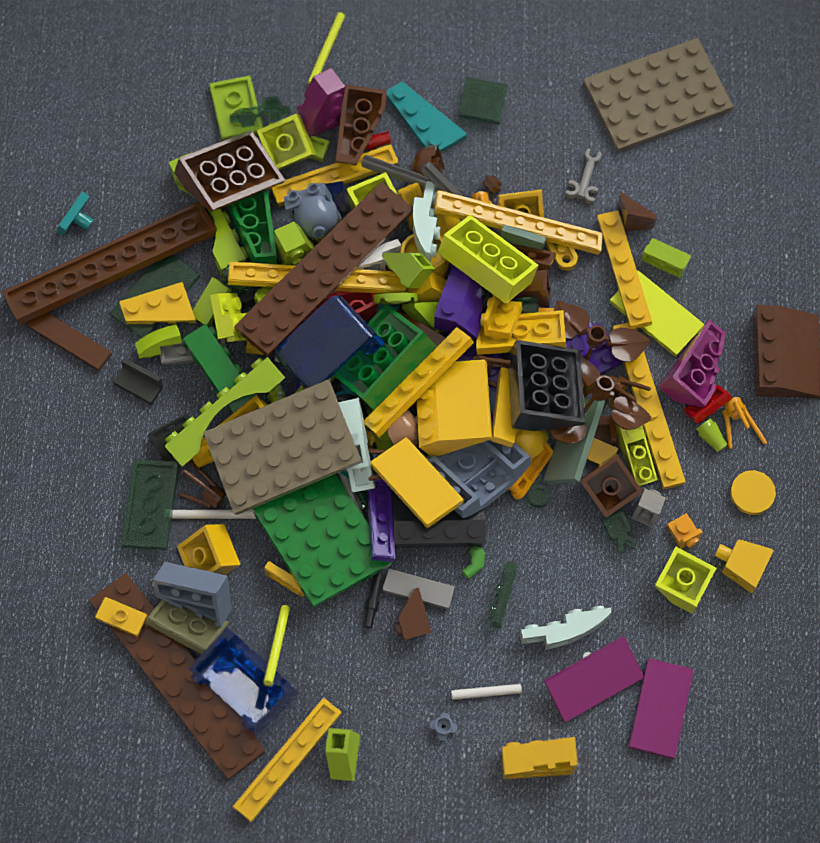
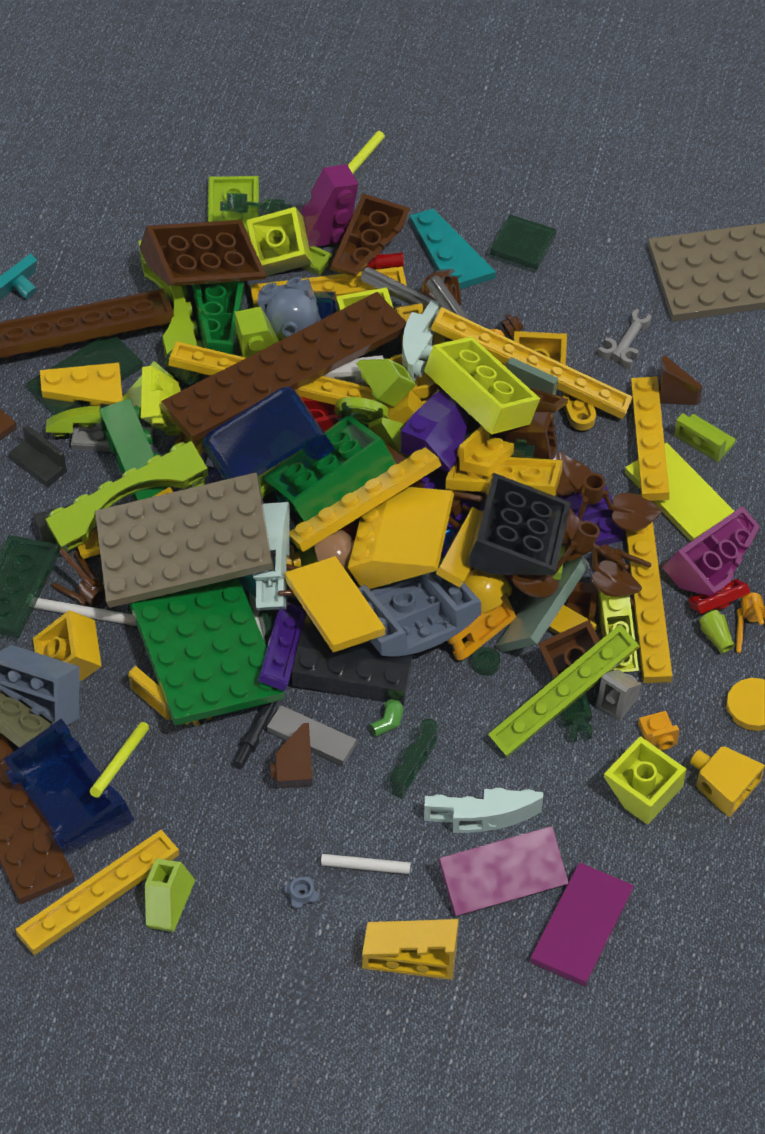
camera: 15 degrees right, 15 degrees down
none -> lime plate [488,624,639,758]

